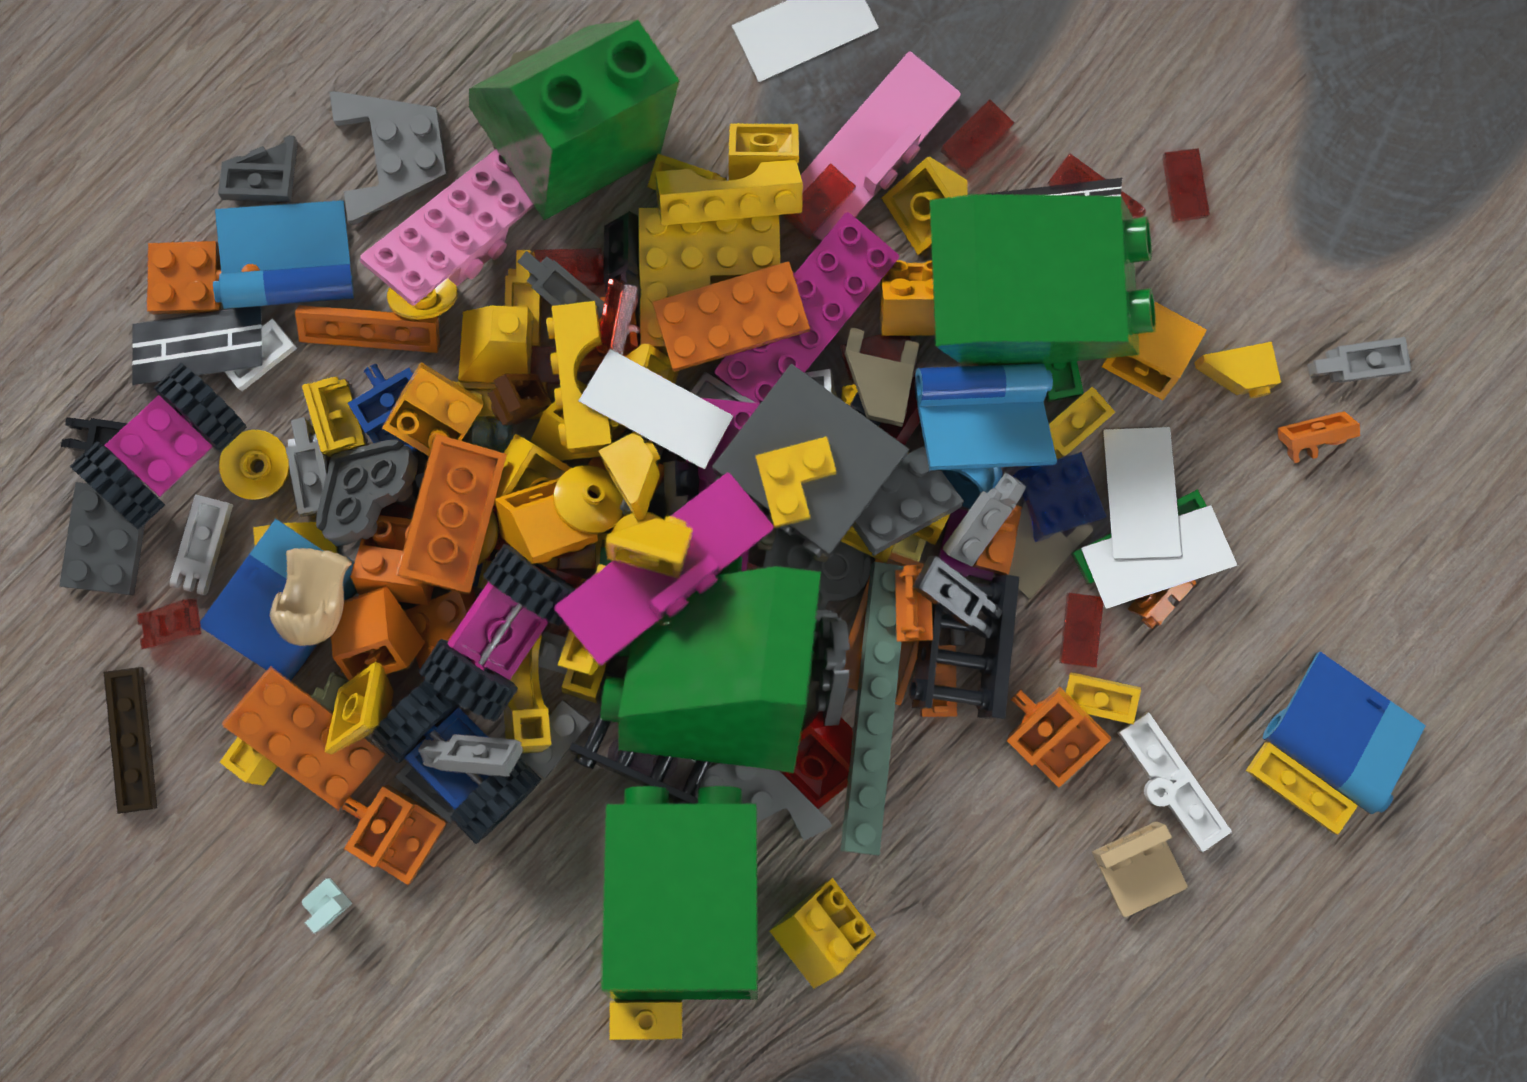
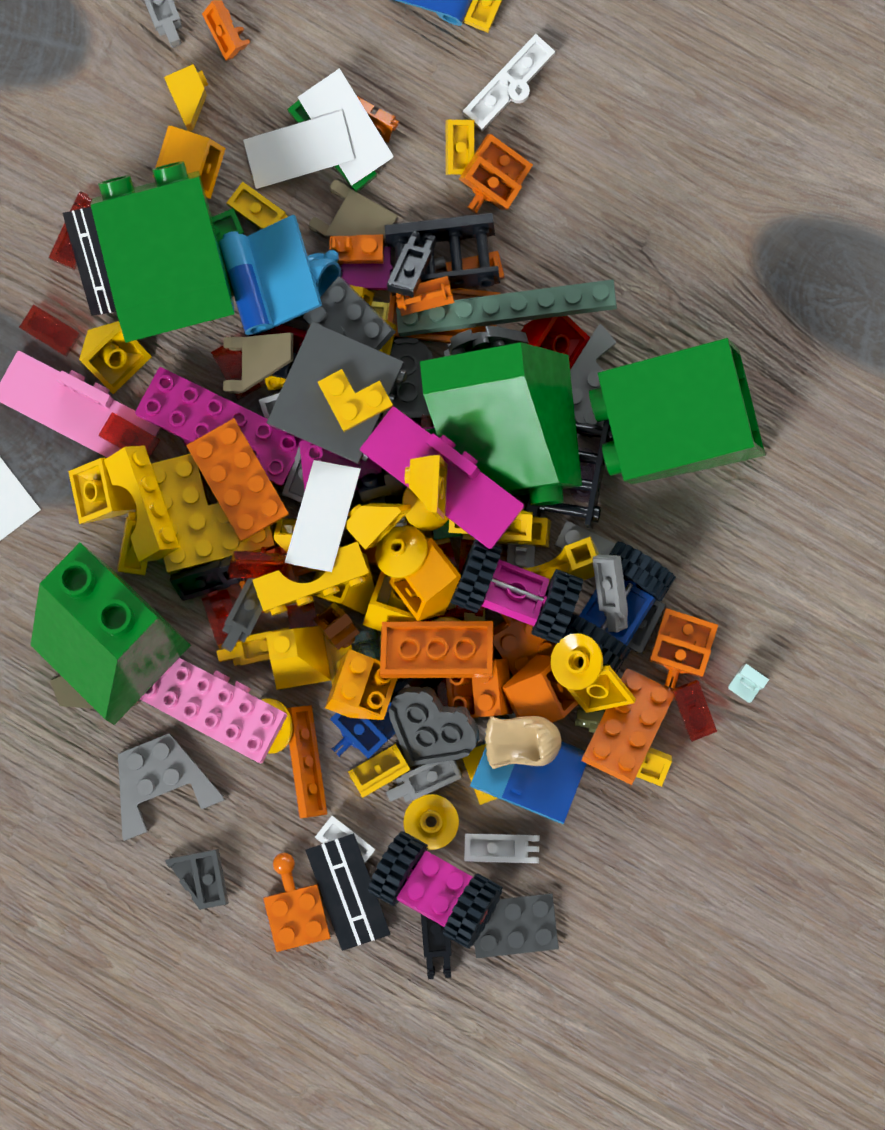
camera: 100 degrees left, 0 degrees up
dark brown tile [103,667,157,814] -> none
clear red plate [136,598,201,650] -> none
dark azure door [213,200,354,309] -> none
yellow plate [610,1000,683,1040] -> none
yellow slope [769,878,876,989] -> none
light orange slope [880,260,935,336] -> none
light grey hinge [943,472,1026,566] -> none
clear blue piece [1013,452,1107,543] -> none
clear red plate [1059,593,1104,668] -> none
tan bracket [1092,822,1187,917] -> none
clear red plate [1162,148,1210,222] -> none
none -> yellow dish [551,634,603,690]
none -> clear red plate [672,680,717,742]

